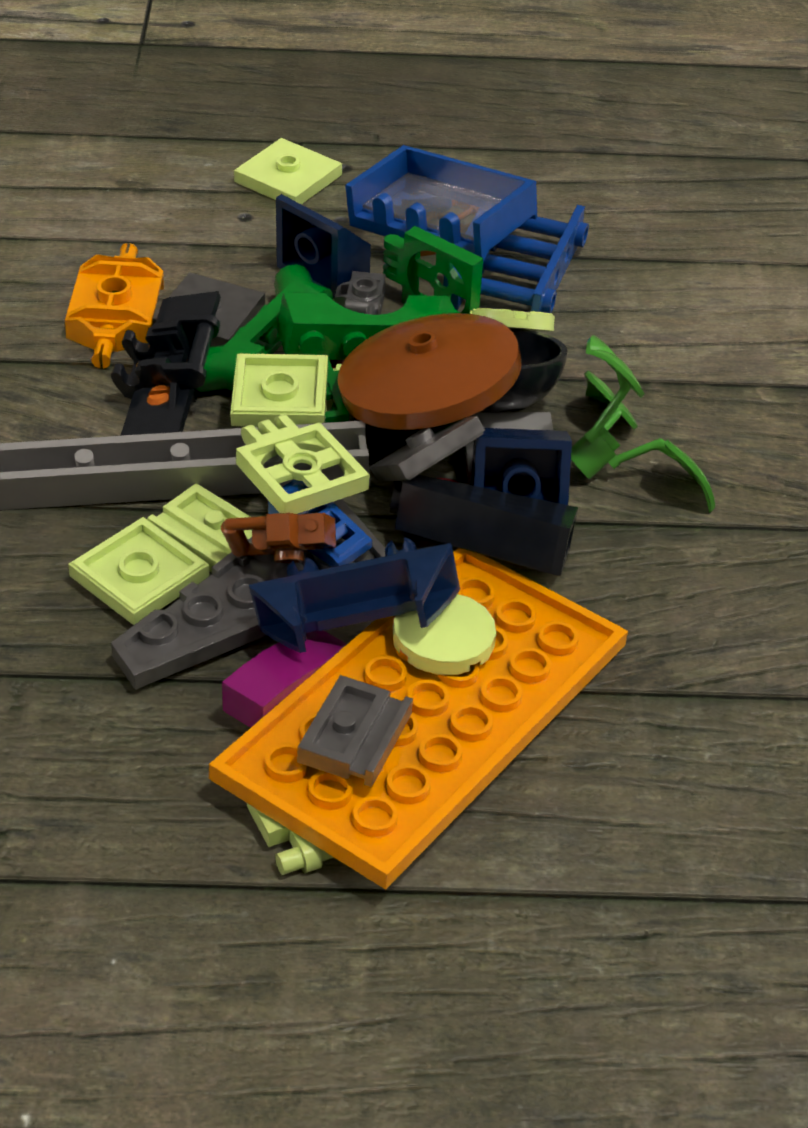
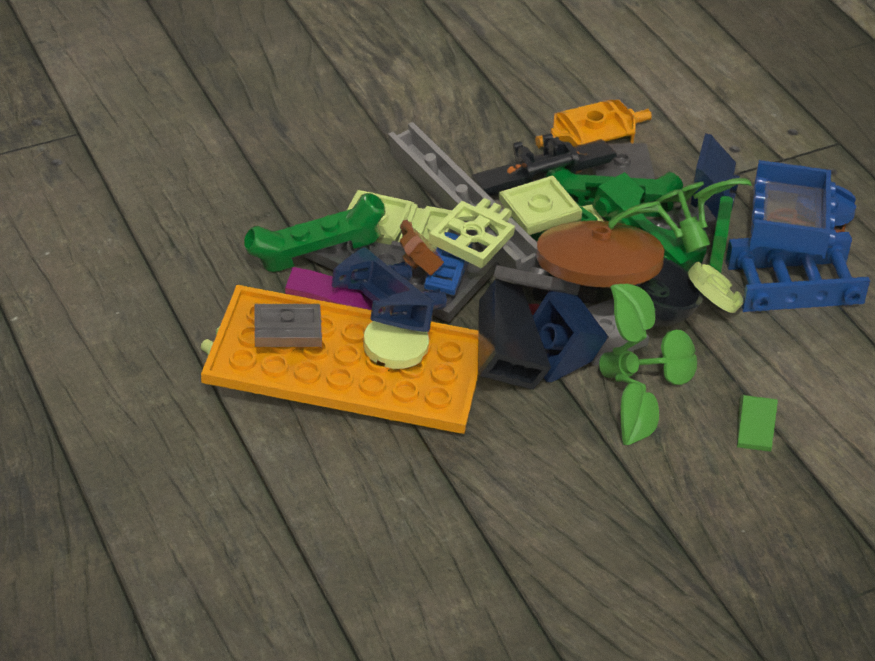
camera: 65 degrees right, 0 degrees up
yellowish green plate [234,138,342,205] -> none
none -> green plate [244,193,386,272]
none -> bright green plant [608,178,752,253]
none -> bright green slope [737,395,778,452]

